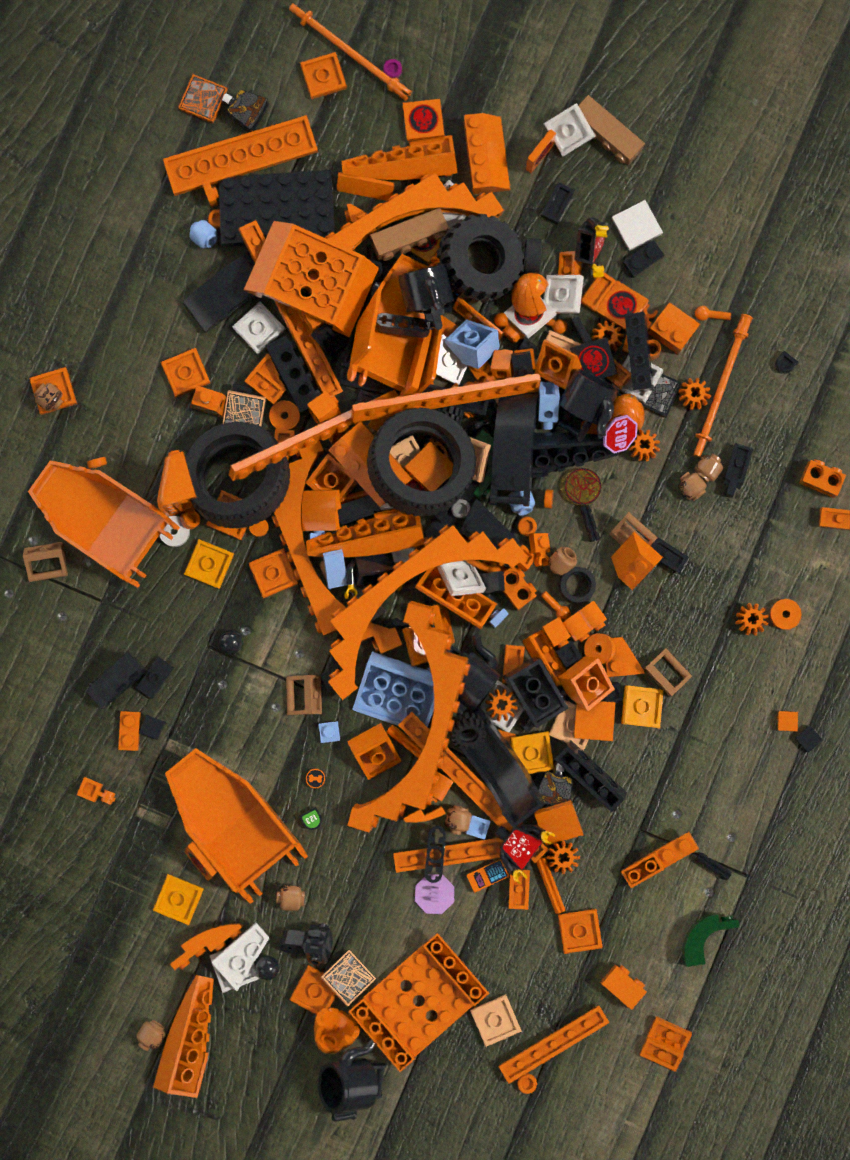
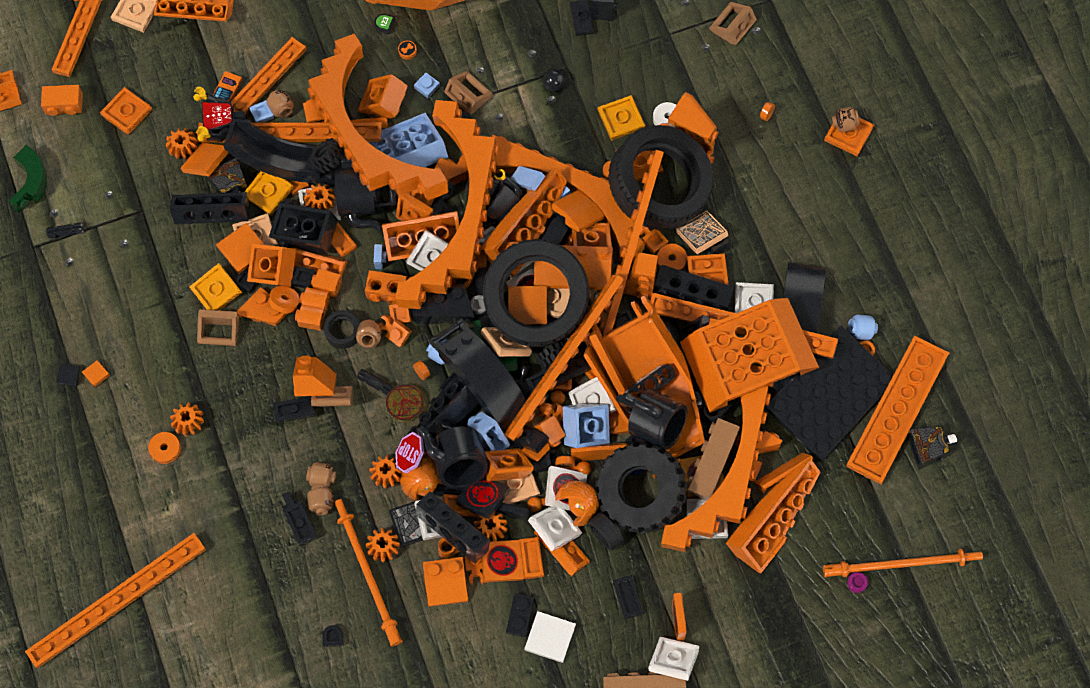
camera: 140 degrees right, 15 degrees down
orange windscreen [28,460,180,588] -> none
orange tile [161,348,210,398] -> none
tile [179,74,228,124] -> none
orange torso [190,386,227,418] -> none
orange plate [203,182,219,207] -> none
orange tile [248,548,299,599] -> none
orange tile [300,52,347,99] -> none
tile [403,99,444,141] -> none
orange slope [404,806,446,822] -> none
lavender piece [415,874,454,914] -> none
black beam [425,826,446,883] -> none
orange slope [464,113,510,195] -> none
black tile [480,571,505,594] -> none
orange plate [508,869,530,909] -> none
orange tile [517,517,537,536] -> none
orange axle [536,857,565,914] -> none
orange bar [541,591,571,621] -> none
black torso [575,217,609,278] -> none
orange slope [621,831,699,888] -> none
orange bar [695,306,731,321] -> none
orange brick [799,459,846,498] -> none

